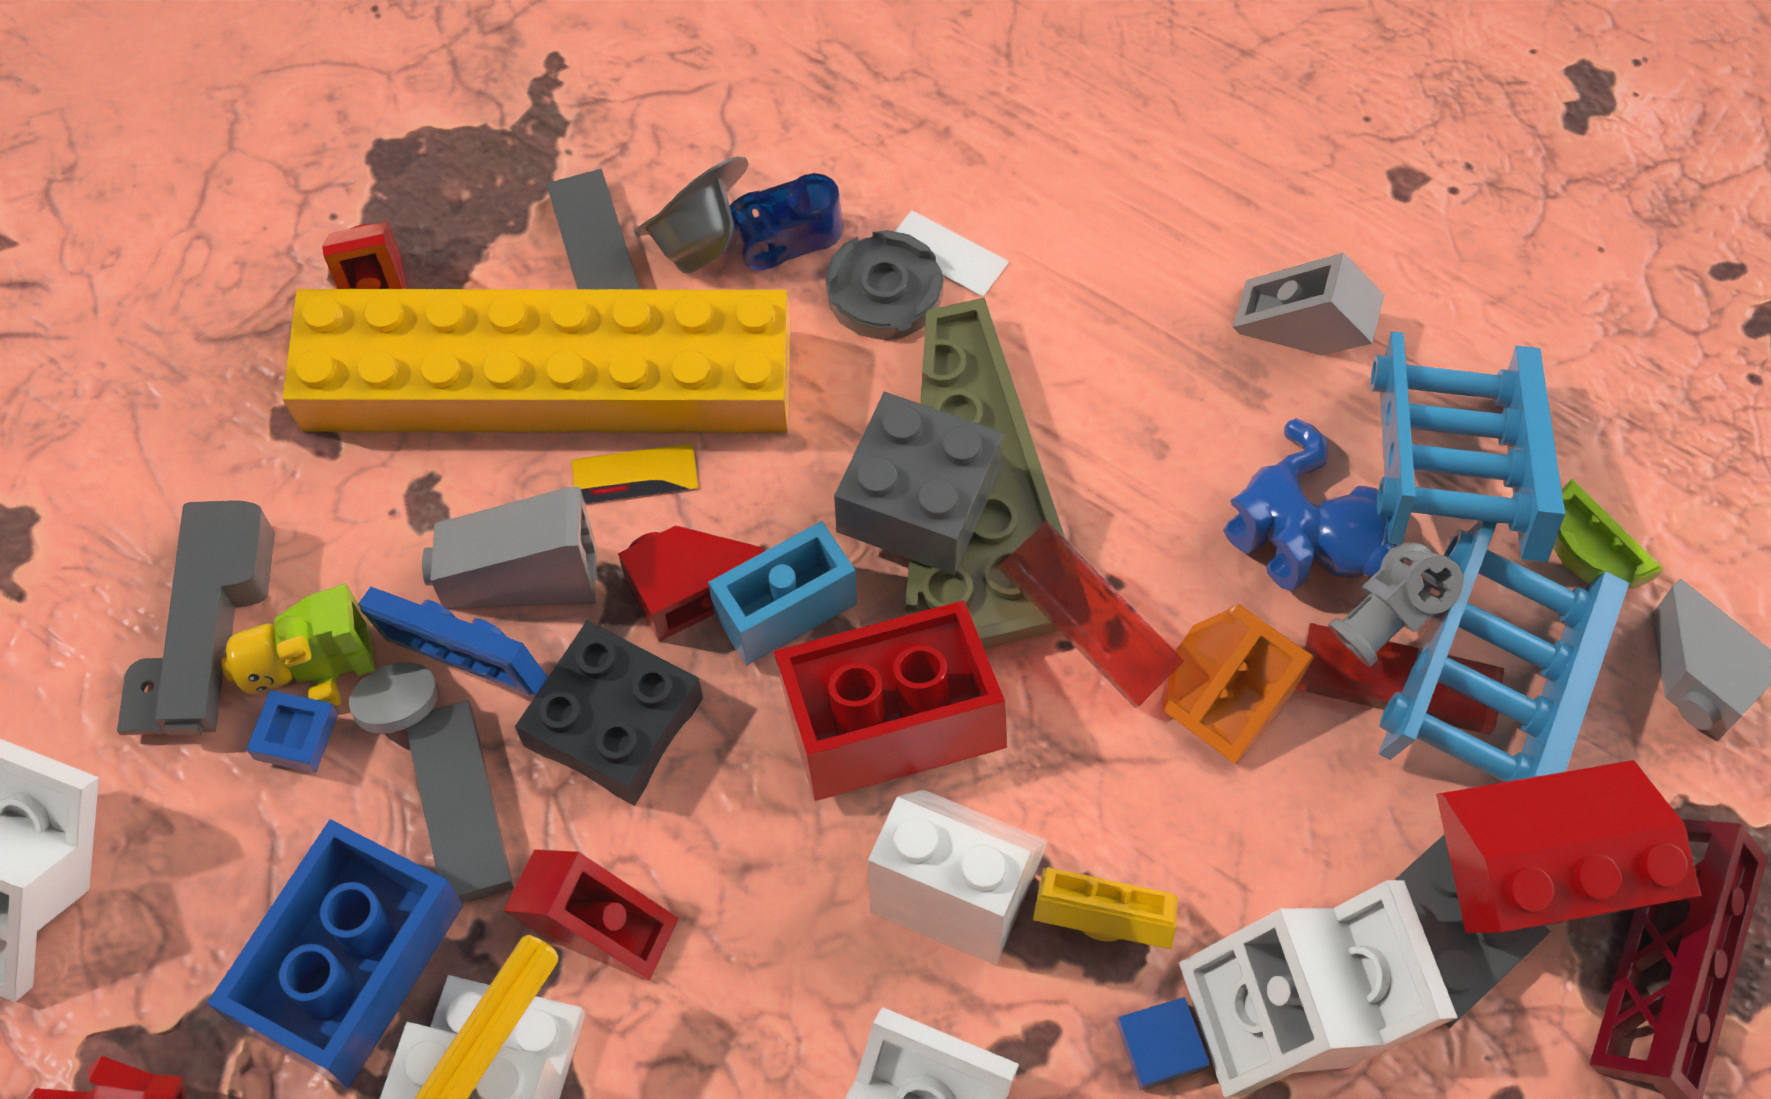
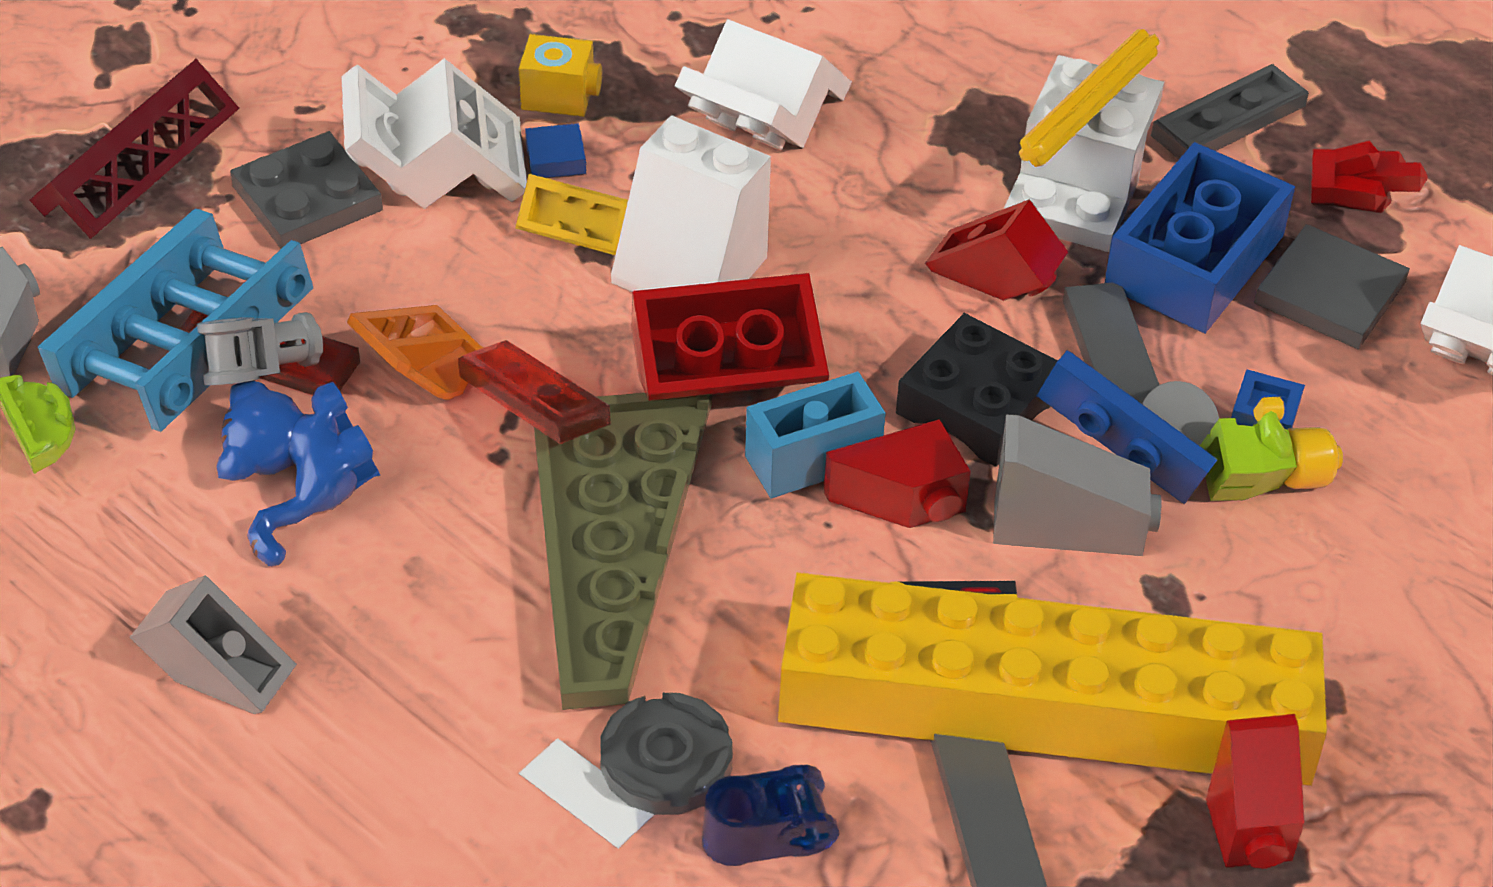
camera: 175 degrees left, 15 degrees down
dark grey piece [117,500,275,736] -> none
dark grey piece [634,156,749,274] -> none
dark grey brick [834,391,1004,575] -> none
dark azure fence [1370,331,1565,562] -> none
red slope [1436,760,1701,933] -> none
none -> dark grey tile [1254,224,1410,350]

